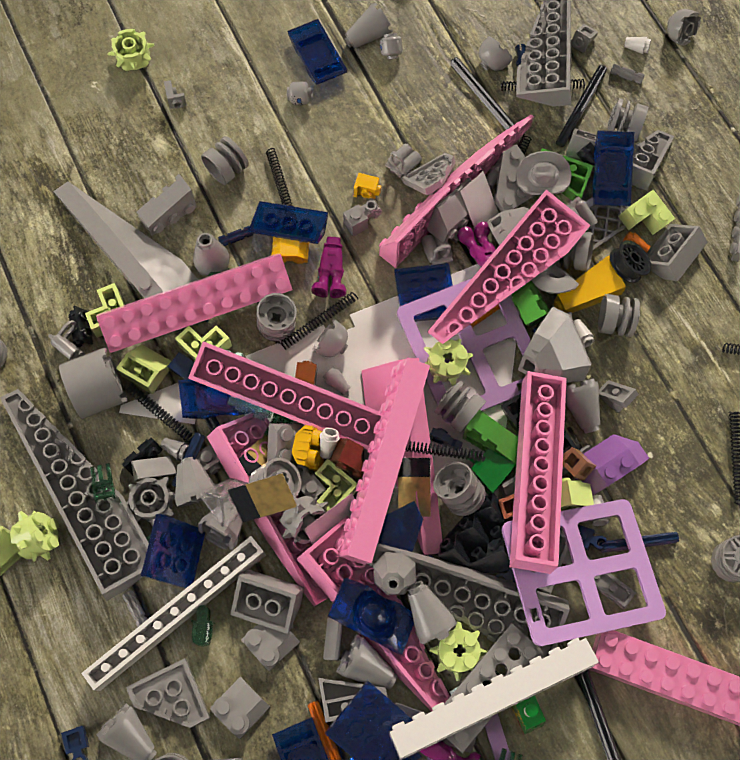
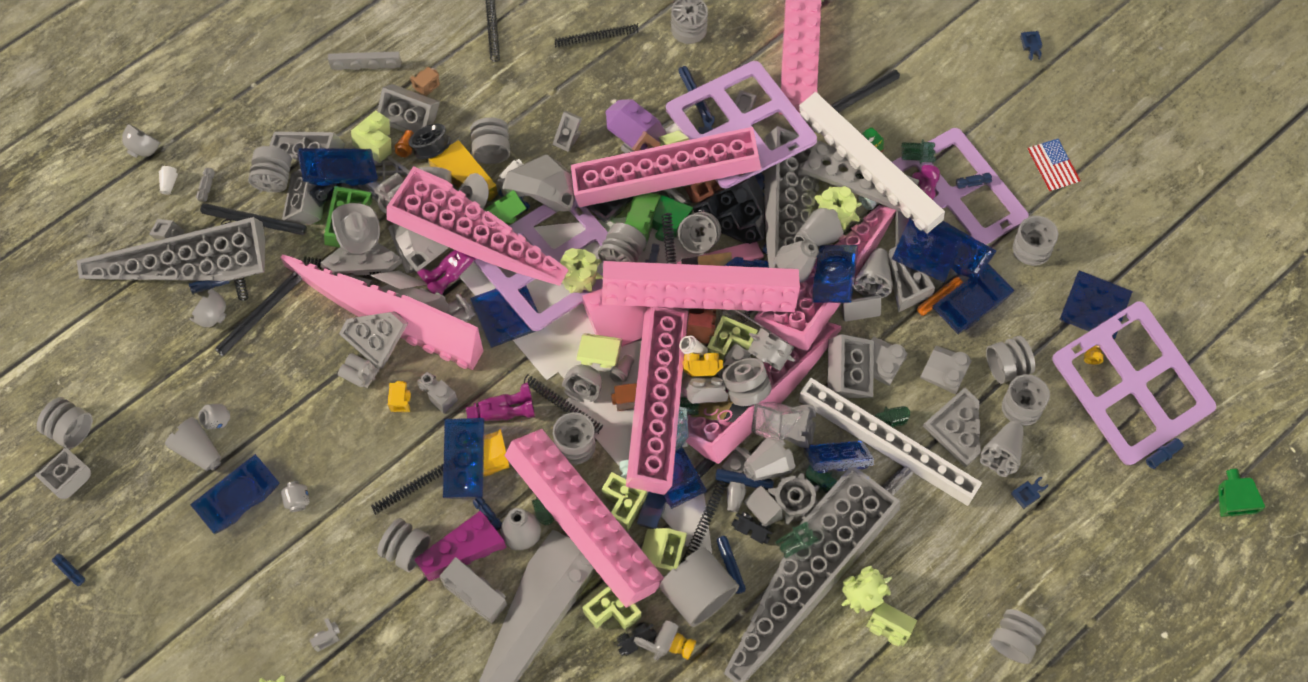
camera: 105 degrees left, 5 degrees down
pearl gold sticker [227,473,297,523] -> none
light grey cone [565,378,600,434] -> none
none -> medium nougat brick [410,67,440,96]
none -> magenta wedge [414,510,506,581]
none -> yellowish green slope [576,333,622,368]
none -> yellow wheel [669,632,696,660]
none -> dark blue axle [716,536,746,594]

